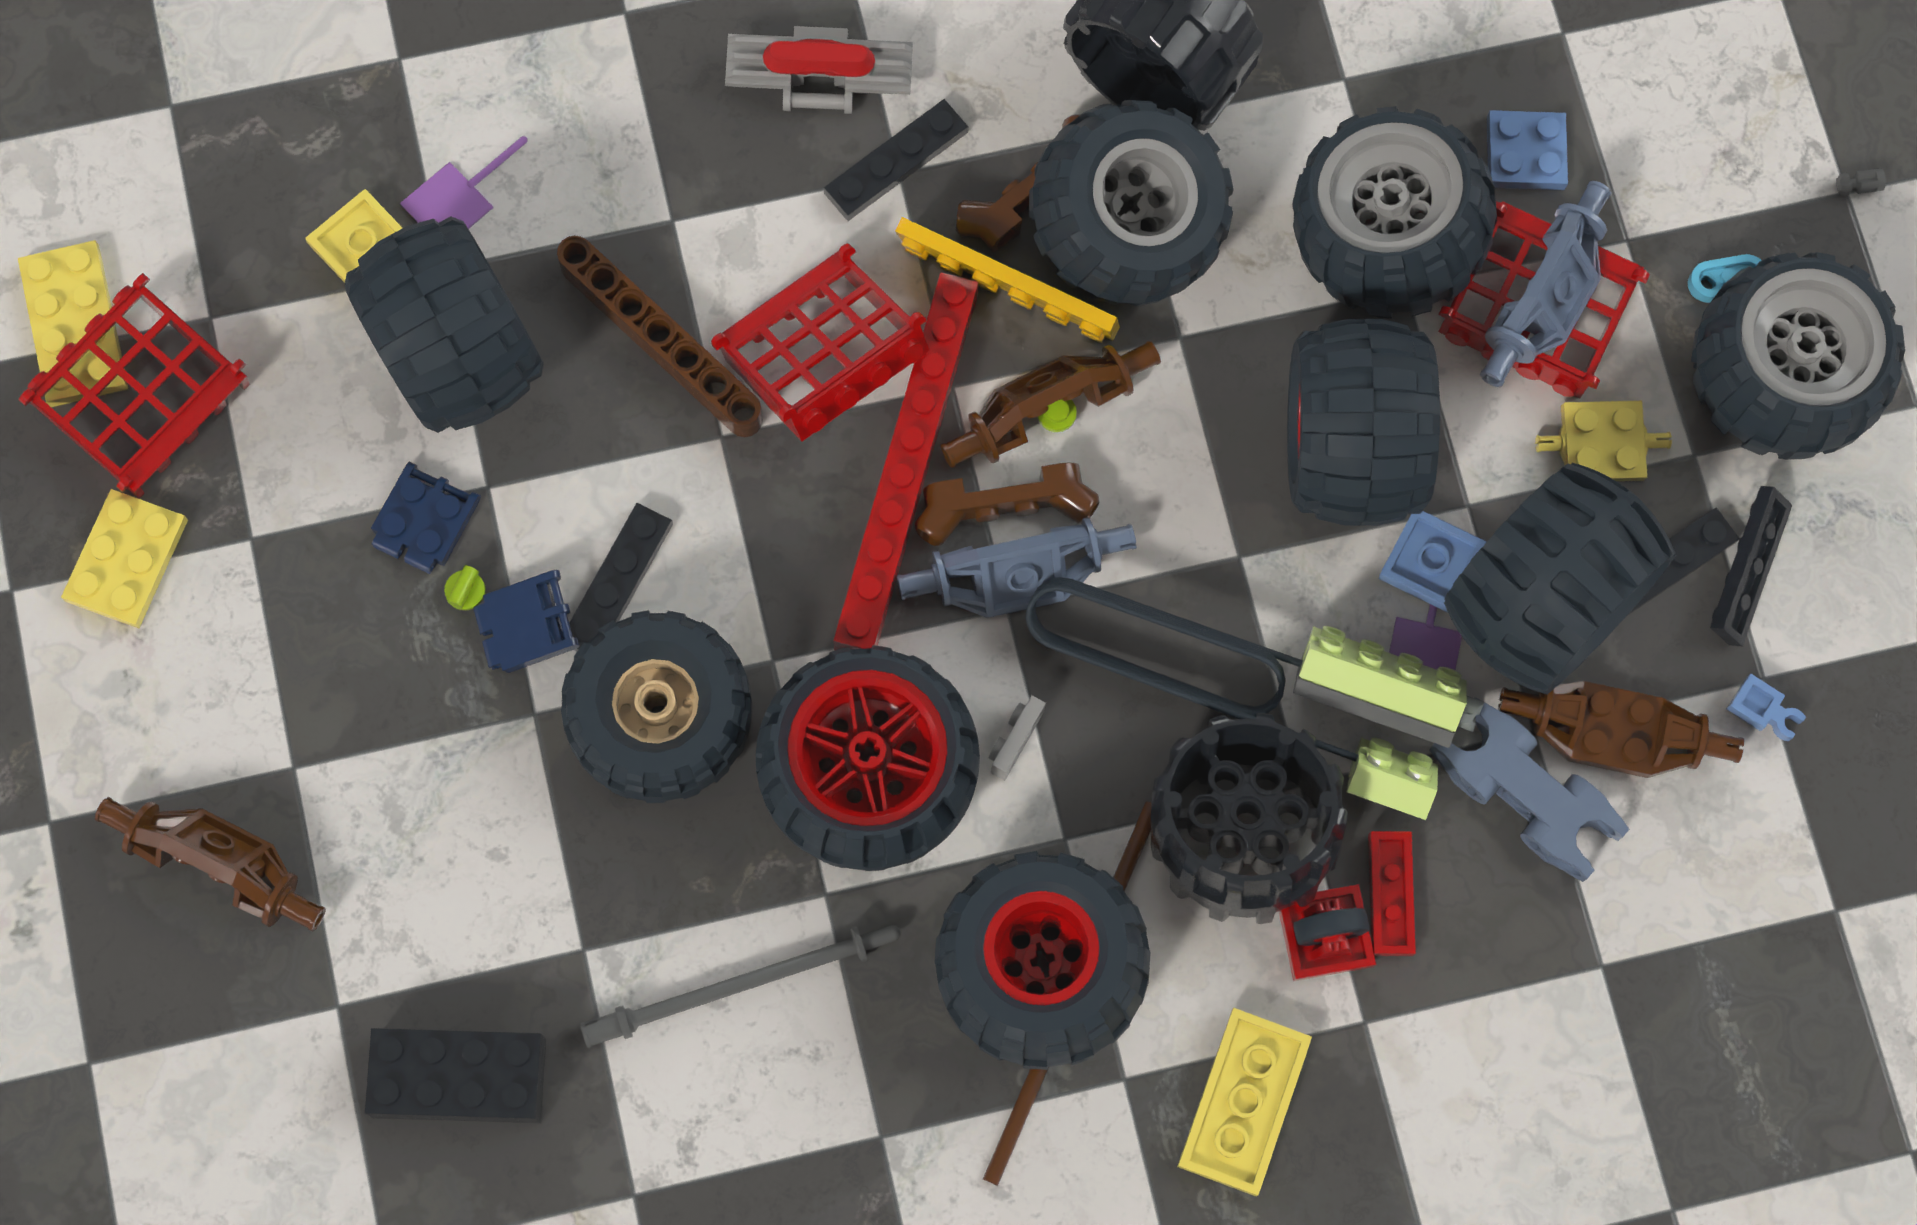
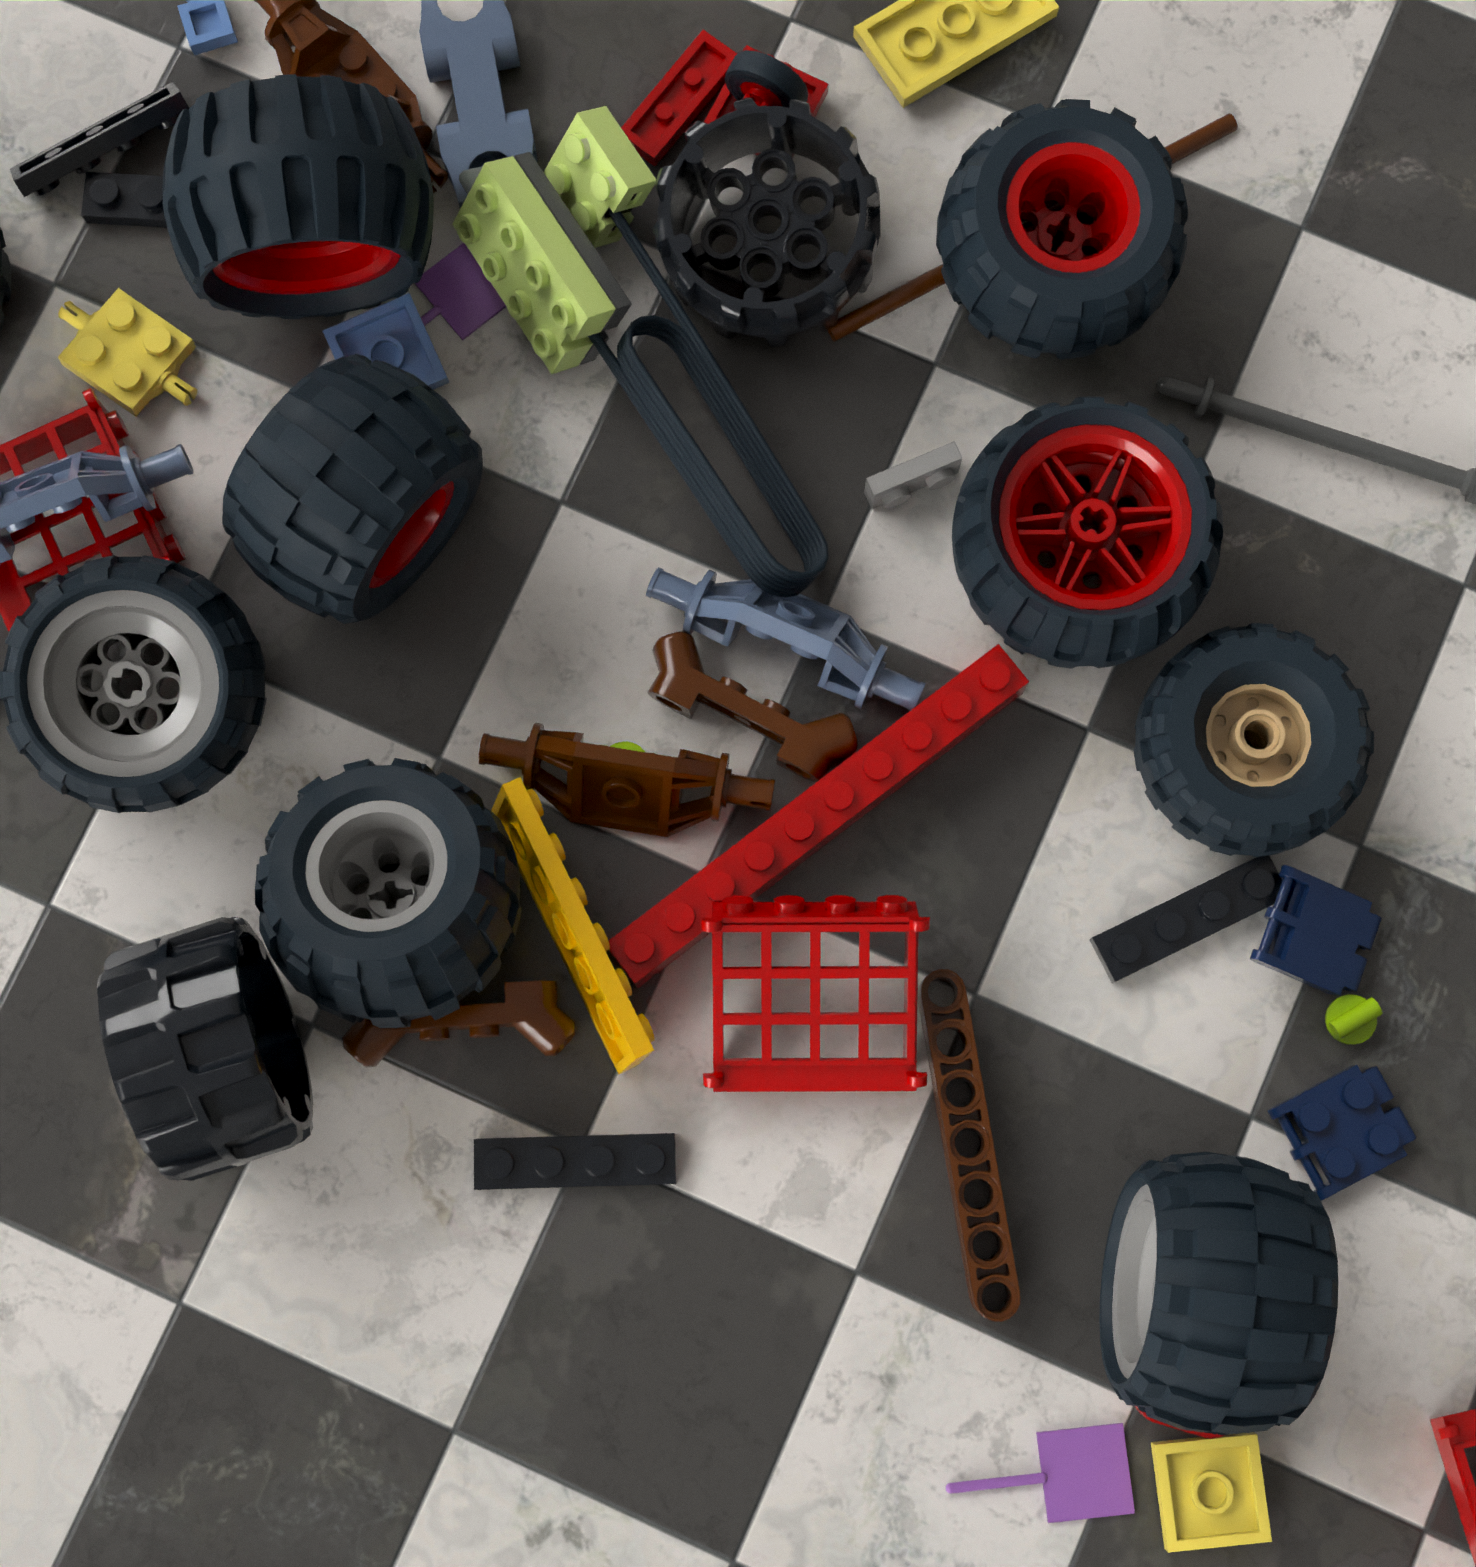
camera: 135 degrees left, 5 degrees up
light grey piece [725,26,913,114] -> none

